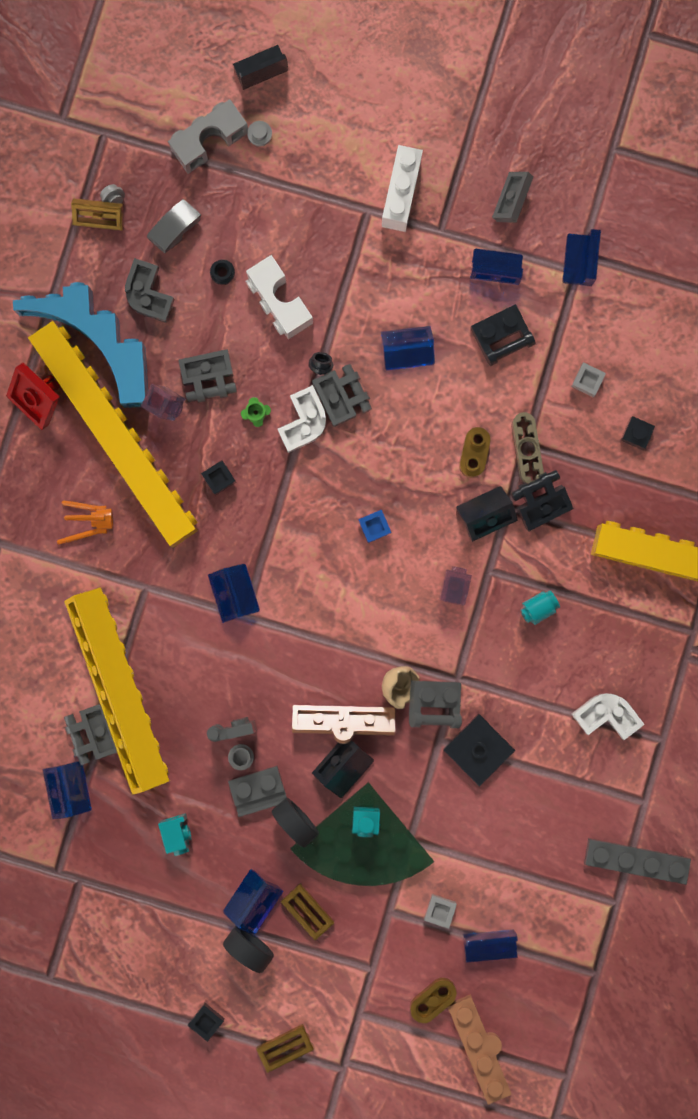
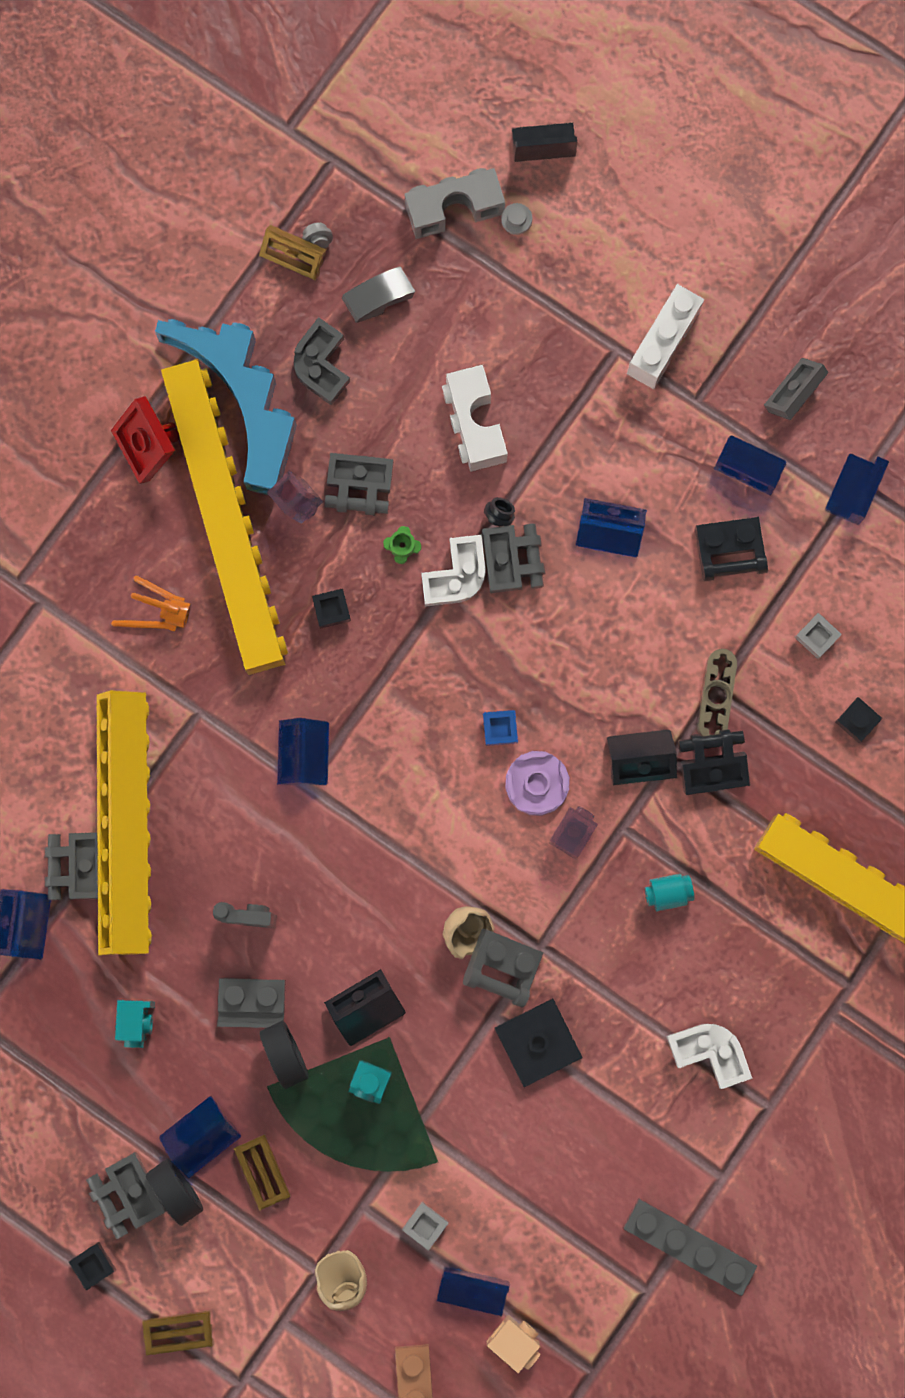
camera: 20 degrees right, 5 degrees down
black plate [210,260,235,285] -> none
light grey plate [228,744,254,770] -> none
hinge [292,705,395,744] -> none
pearl gold plate [410,978,457,1023] -> none
pearl gold plate [459,427,491,478] -> none
none -> dark grey plate [86,1152,167,1240]
none -> tan hair [315,1250,367,1311]
none -> light nougat brick [487,1315,540,1373]
none -> lavender tile [505,751,570,816]

